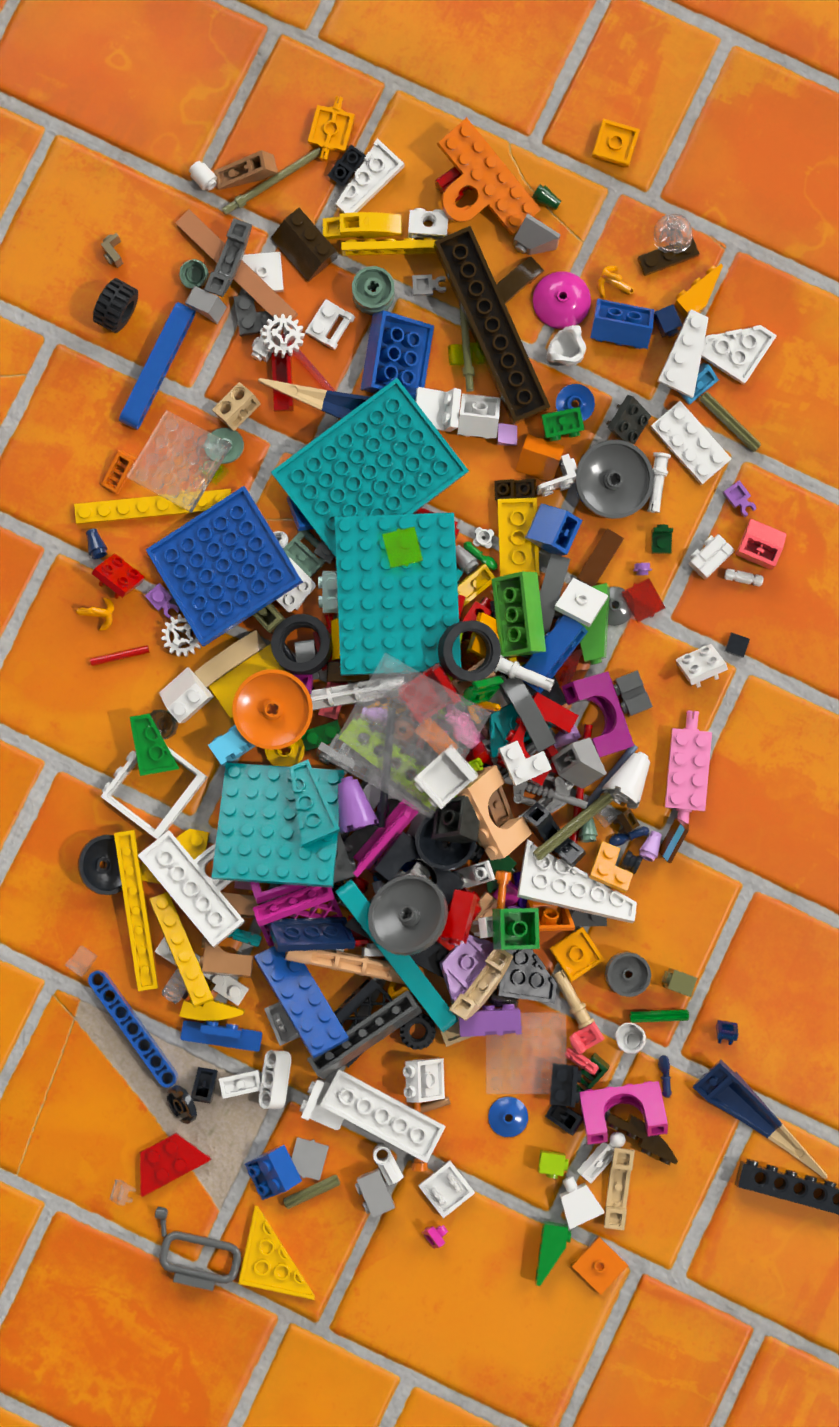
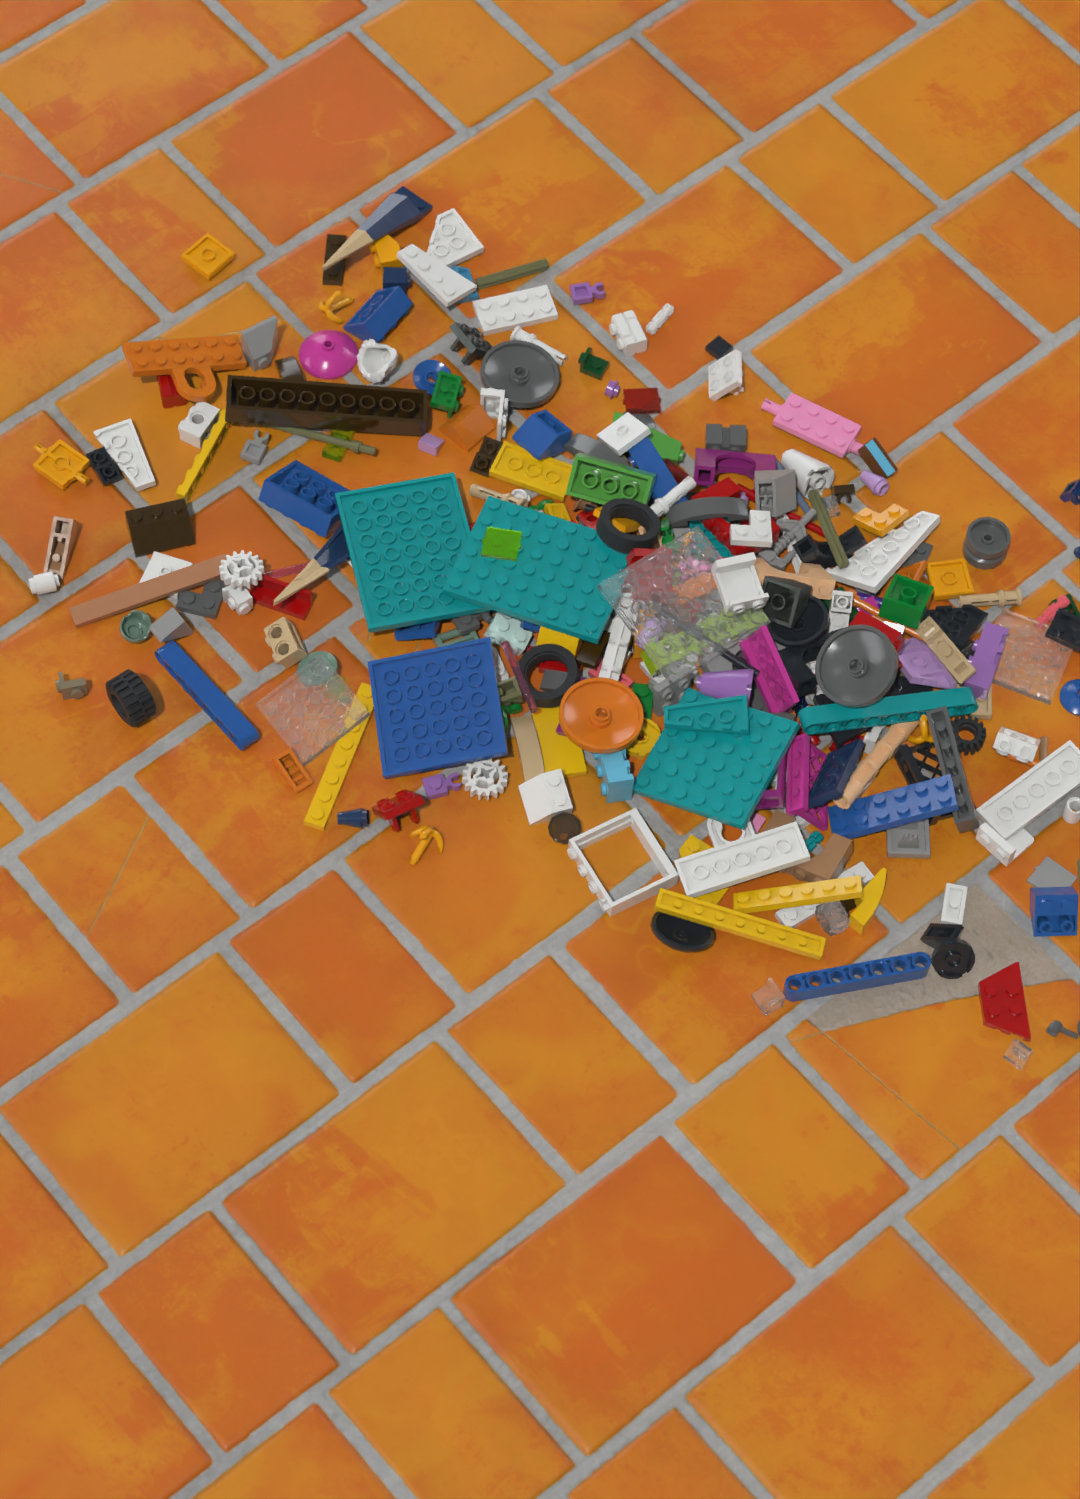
camera: 65 degrees left, 25 degrees down
red bar [90,645,150,666] -> none
green wing [129,714,180,776] -> none
blue bracket [181,1020,262,1052] -> none
dark grey slope [204,218,252,297] -> none
olive bar [222,147,322,215] -> none
white beam [259,1050,291,1109] -> none
white plate [305,299,355,350] -> none
yellow slope [323,212,402,240] -> none
sand green wheel [352,266,395,315] -> none
white bracket [415,387,461,432] -> none
white slope [458,394,501,439] -> none
dark green cone [532,184,562,210] -> none
coral bracket [569,1022,605,1054] -> none
reddish brown tile [577,528,624,587] -> none
sand green cone [578,818,598,843] -> none
dark blue piece [609,826,649,847] -> none
white hair [615,1023,646,1054] -> none
black wheel [620,850,643,875] -> none
green axle [630,1010,689,1023] -> none
clear cylinder [654,214,693,253] -> none
olive brick [662,968,697,997] -> none
coral slope [735,519,787,570] -> none
none -> dark blue plate [322,186,432,271]
none -> tan pin [469,483,528,508]
none -> clear pink bar [501,641,539,713]
none -> green piece [501,704,523,733]

